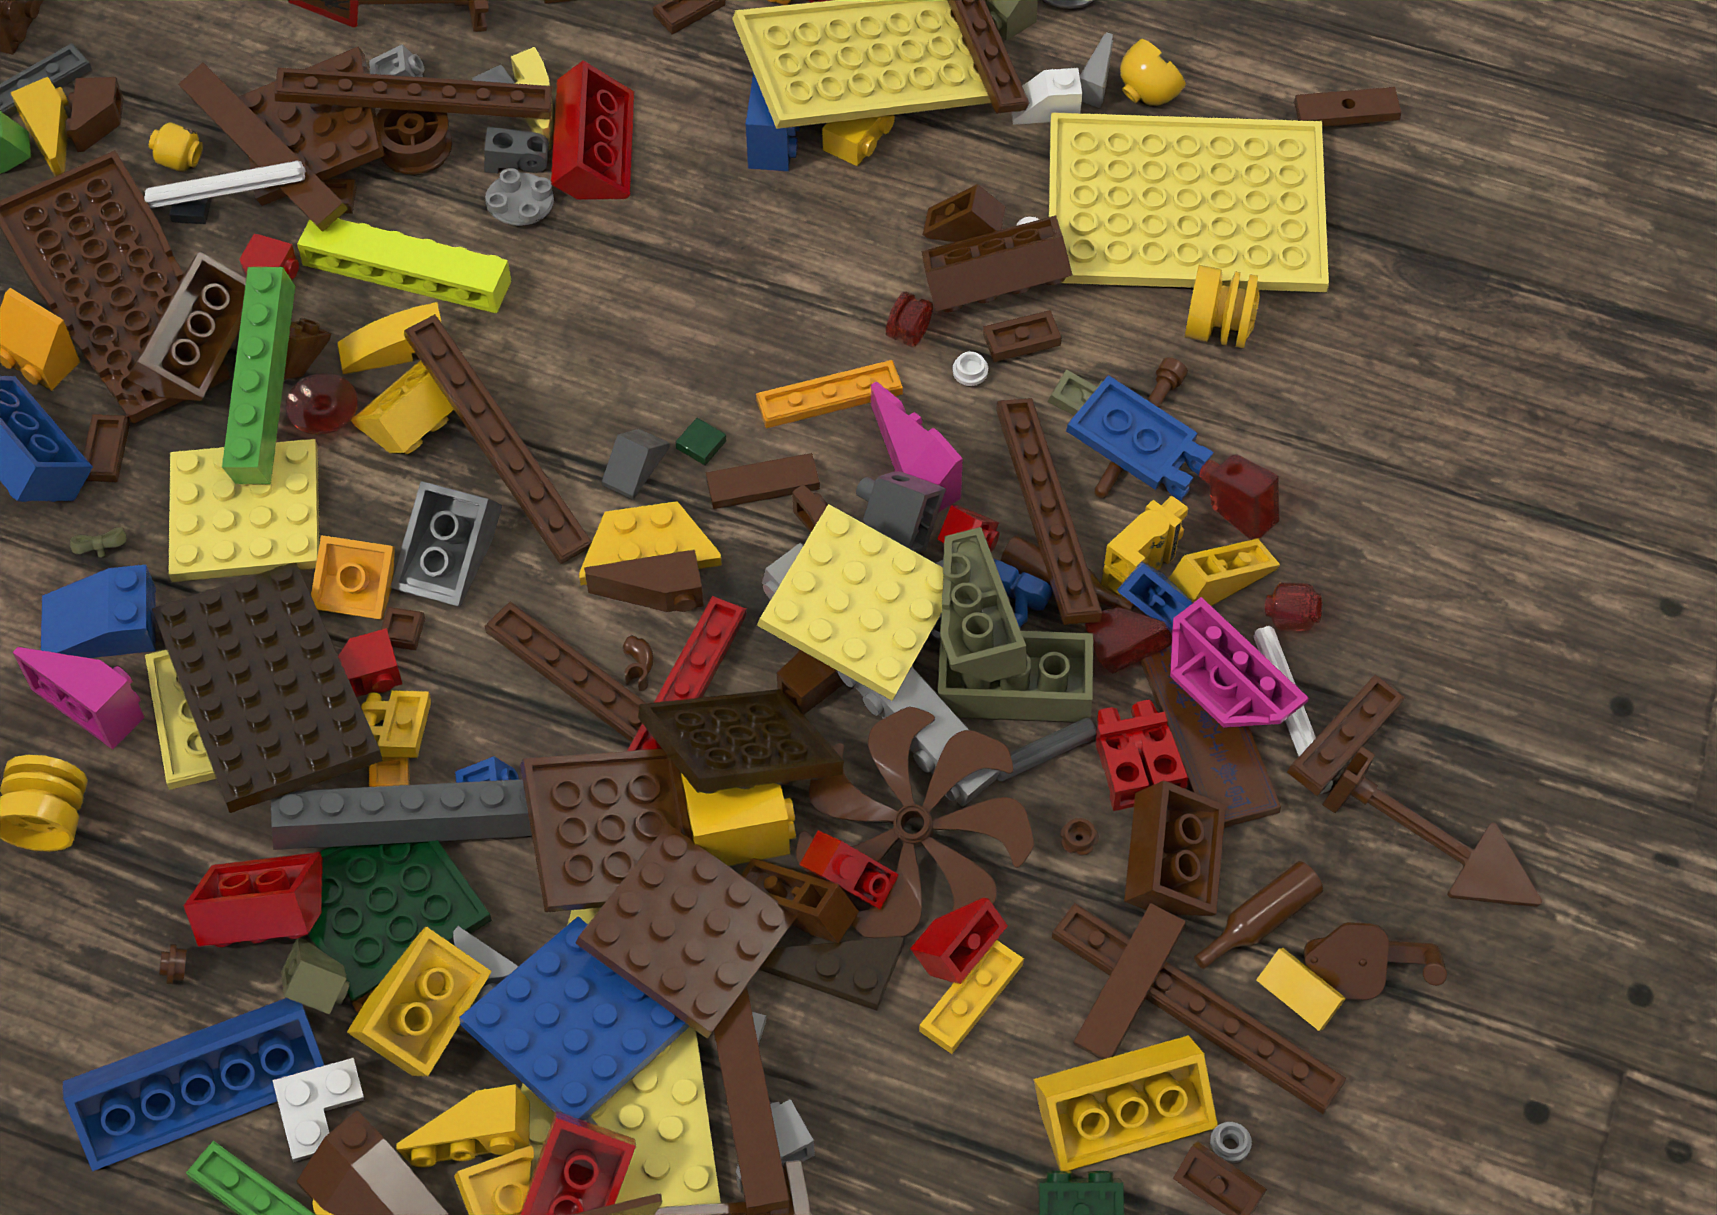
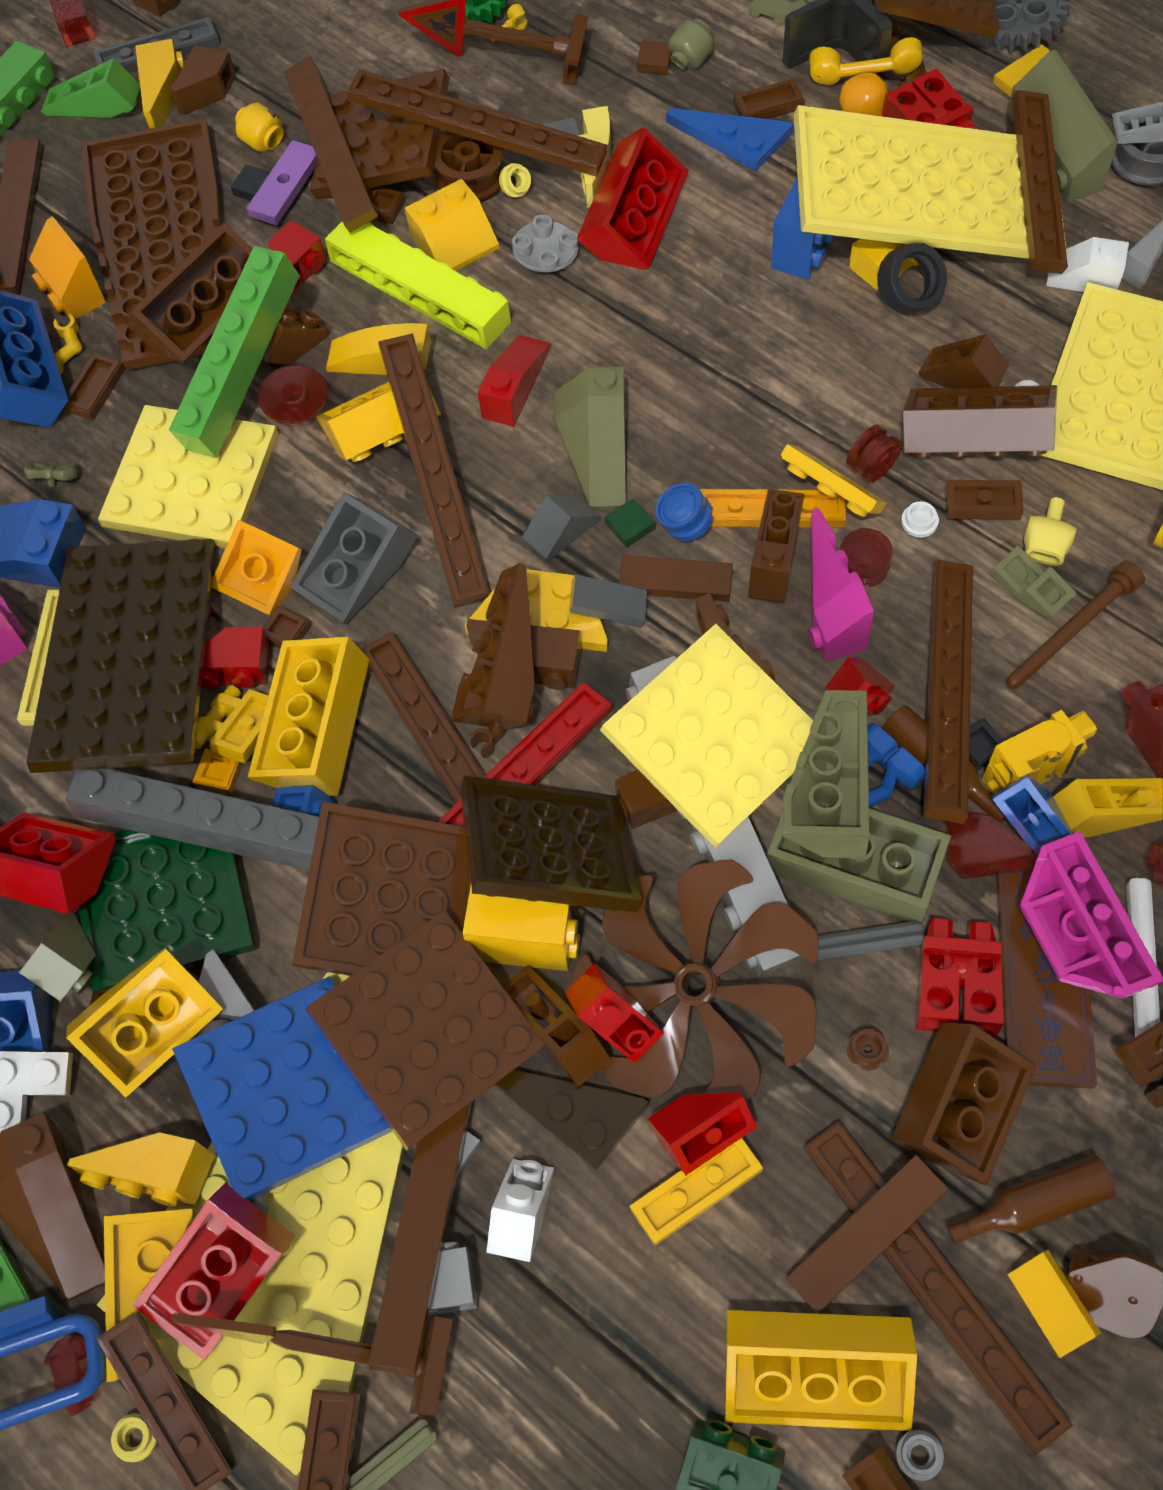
camera: 25 degrees right, 5 degrees up
white axle [144,161,306,208] -> none
light grey bracket [369,44,424,77] -> none
dark grey leg [484,127,549,173] -> none
dark grey torso [856,471,946,553] -> none
blue tile [1066,375,1214,501] -> none
none -> yellow arm [53,313,83,375]
none -> medium lavender tile [246,140,318,226]
none -> yellow slope [248,637,370,796]
none -> yellow slope [404,179,499,271]
none -> reddish brown wedge [451,563,535,729]
none -> red slope [477,335,551,427]
none -> white slope [487,1159,554,1262]
none -> light yellow plate [499,163,531,198]
none -> olive wedge [555,367,626,511]
none -> dark grey tile [569,574,647,628]
none -> blue wheel [656,482,714,542]
none -> blue wing [666,108,794,172]
none -> reddish brown slope [748,489,804,603]
none -> yellow tile [781,444,887,517]
none -> clear red wheel [840,528,893,588]
none -> black tyre [877,243,947,313]
none -> black tile [969,718,1004,771]
none -> light yellow piece [1024,497,1076,566]

